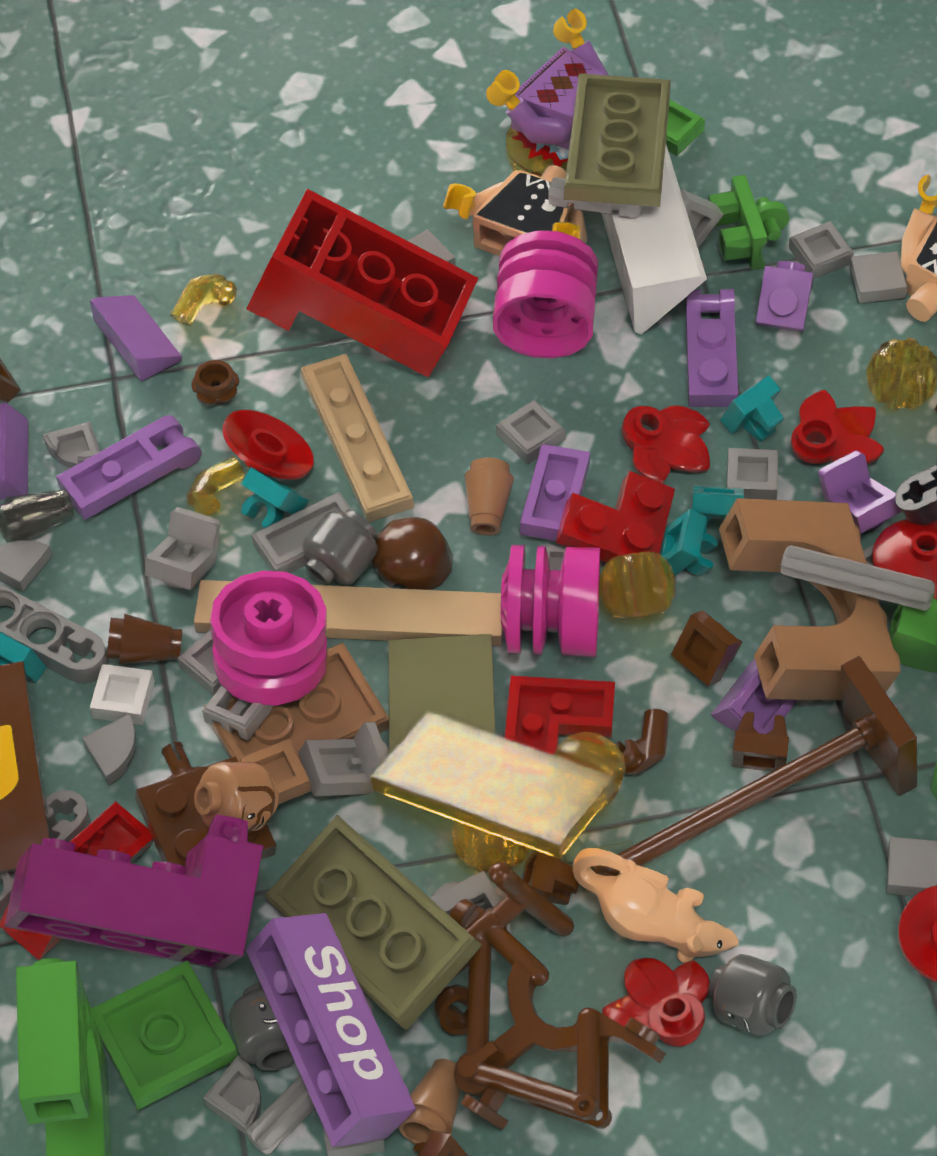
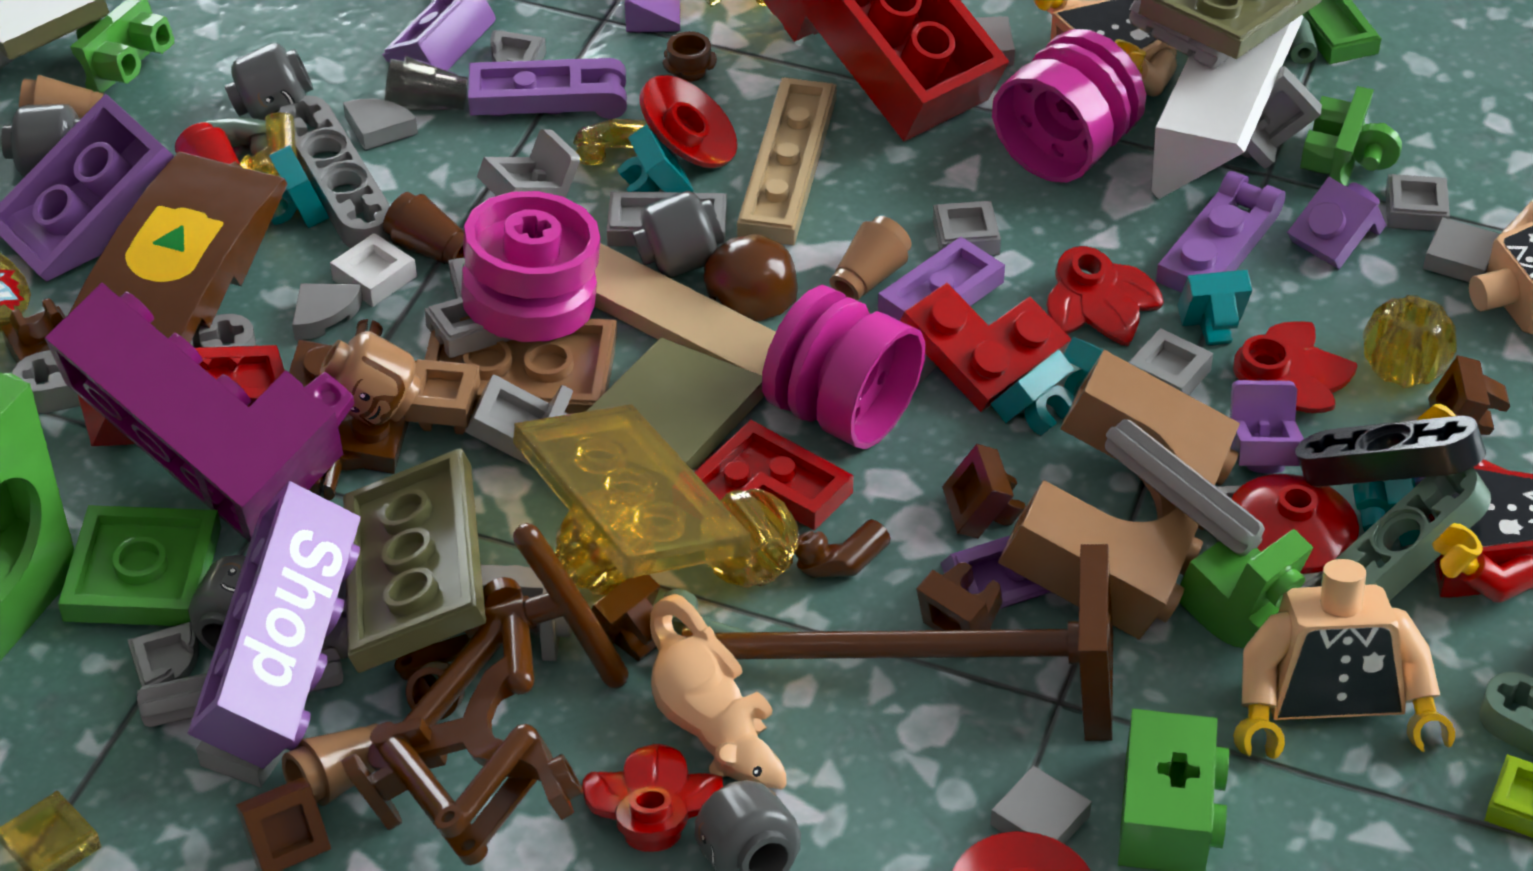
camera: 30 degrees right, 10 degrees down
clear yellow piece [599,552,676,619] -> none

